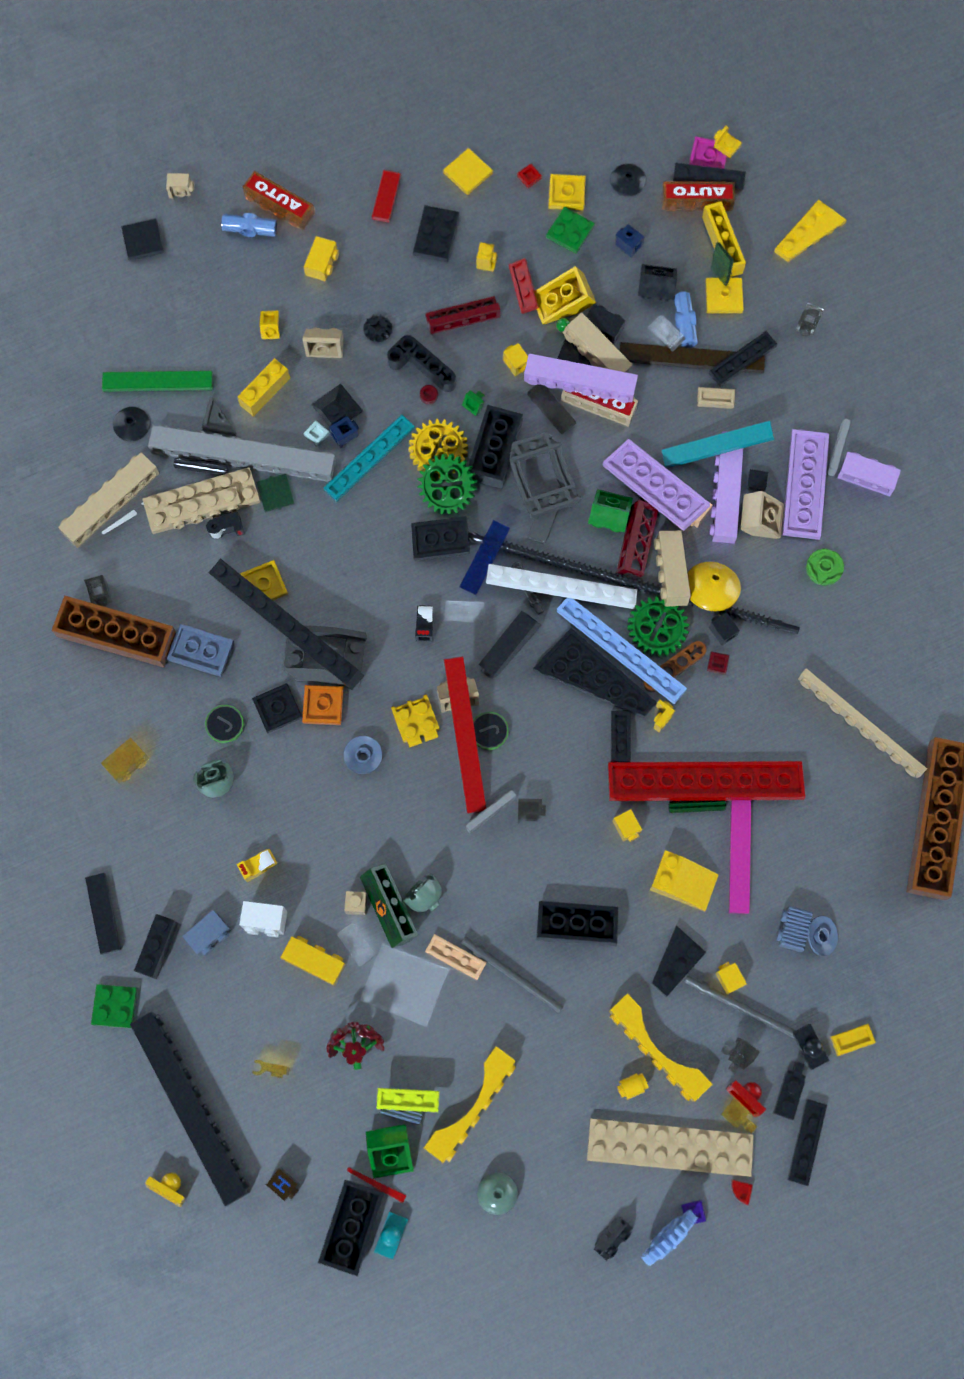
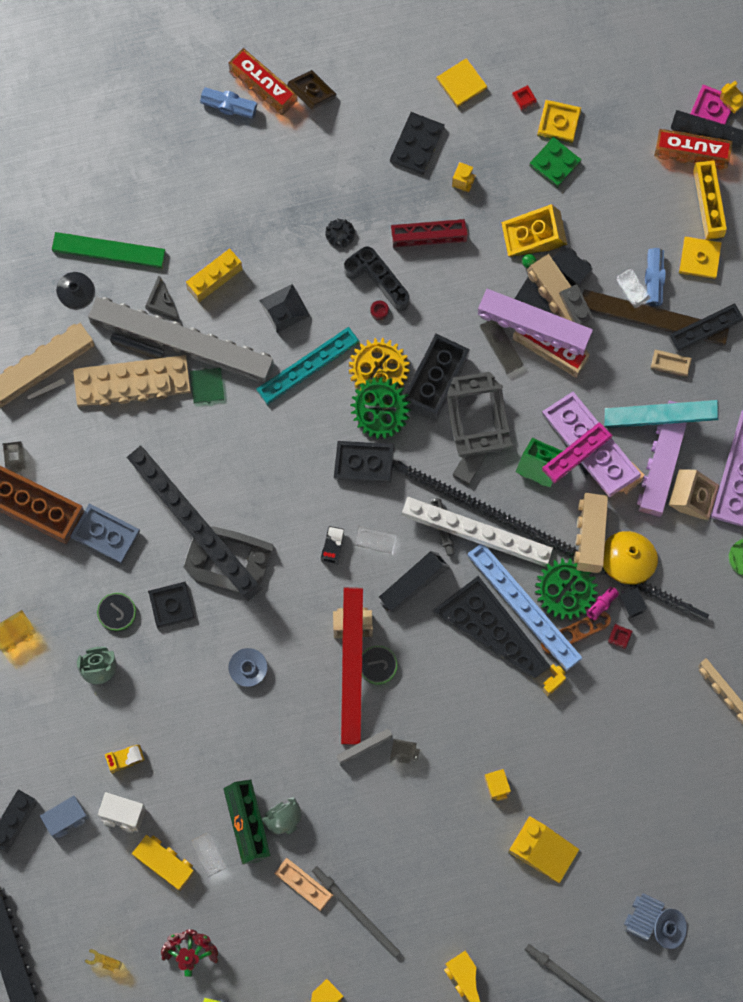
camera: 10 degrees right, 0 degrees up
black tile [121,219,164,260] -> none
tan brick [166,173,194,199] -> none
black leg [206,512,245,539] -> none
yellow tile [240,560,288,600] -> none
yellow bracket [259,311,280,339] -> none
orange plate [302,685,344,725] -> none
tan slope [303,327,344,358] -> none
yellow brick [304,236,339,282] -> none
light aqua tile [304,421,330,447] -> none
dark blue brick [329,416,359,448] -> none
tan brick [345,891,367,915] -> none
clear piece [360,944,448,1027] -> none
red tile [372,170,401,223] -> none
yellow plate [391,694,440,748] -> none
clear blue tile [459,520,510,596] -> none
green tile [462,390,485,416] -> none
yellow brick [503,343,528,376] -> none
red tile [508,258,539,314] -> none
black brick [536,901,618,947] -> none
red plate [608,761,806,801] -> none
black dish [611,164,646,196] -> none
black hinge [611,711,631,762] -> none
dark blue brick [615,224,644,257] -> none
dark red fence [616,500,658,577] -> none
black slope [638,264,677,301] -> none
black wing [651,925,706,997] -> none
dark green axle [668,800,726,813] -> none
clear green piece [710,242,734,286] -> none
yellow brick [715,962,747,995] -> none
dark pink tile [729,800,751,914] -> none
black tile [747,469,768,491] -> none
none -> dark brown tile [287,70,337,110]
none -> dark pink tile [542,422,612,484]
none -> dark grey plate [559,284,593,325]
none -> dark pink pin [587,587,619,620]

